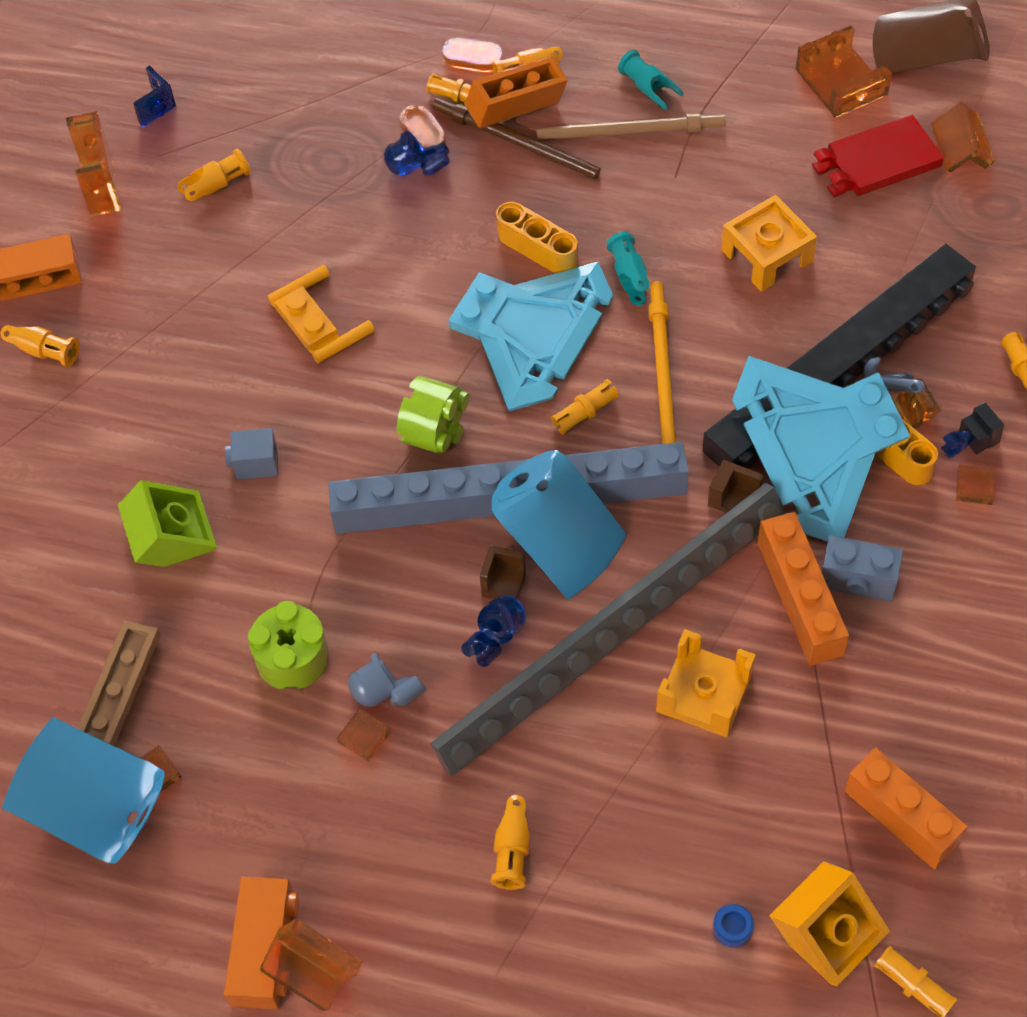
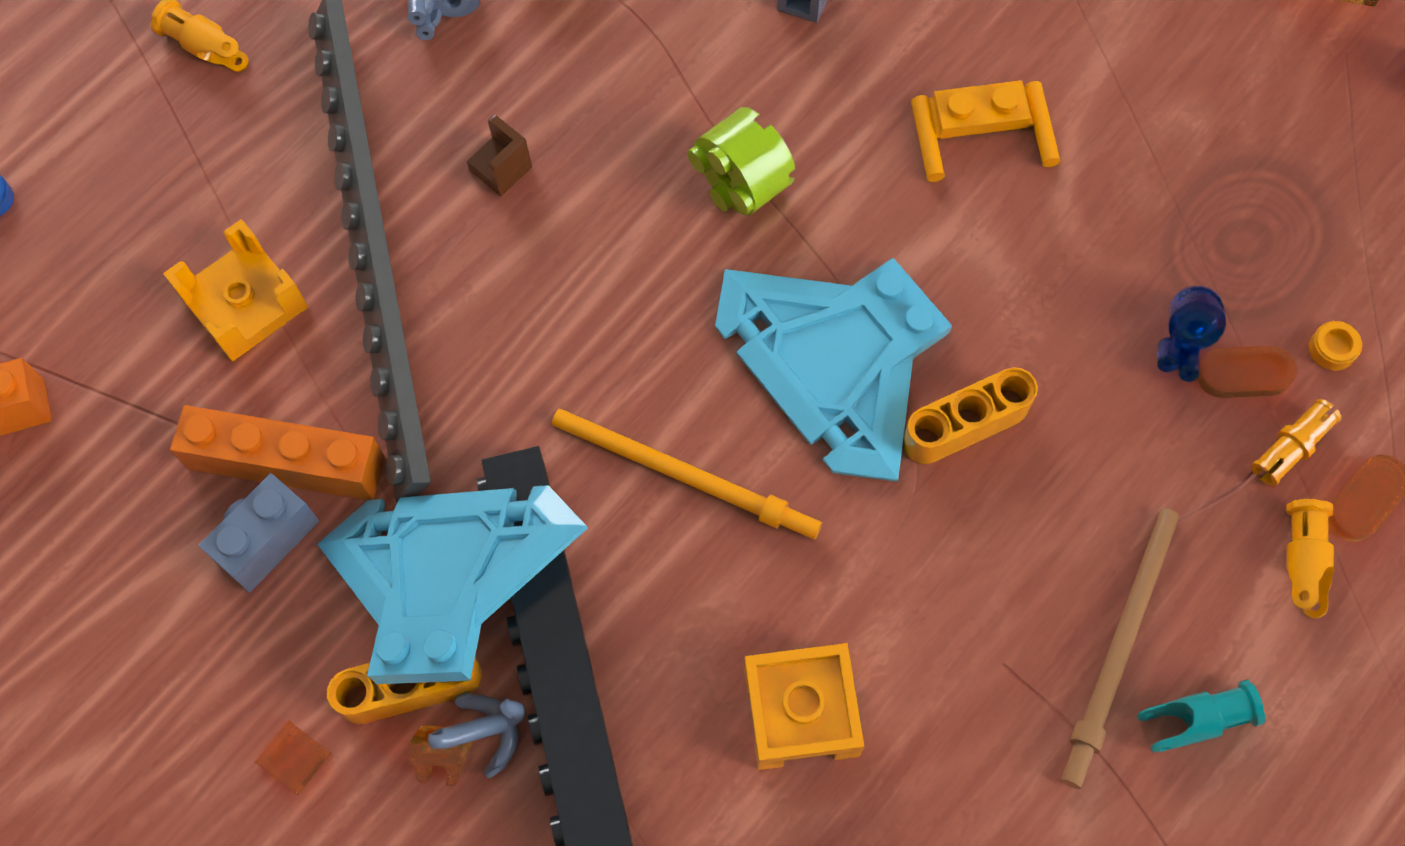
camera: 115 degrees right, 10 degrees up
light orange piece [177,148,251,201] -> none
sand blue brick [328,442,689,534] -> none
reddish brown bar [432,97,601,179] -> none
clear blue piece [461,595,526,667] -> none
orange brick [465,56,568,129] -> none
dark azure piece [492,450,627,600] -> none
light orange pin [551,379,619,435] -> none
teal piece [606,231,650,306] -> none
reddish brown panel [708,460,763,513] -> none
black piece [941,402,1004,458] -> none
none -> light orange tile [1309,321,1362,371]

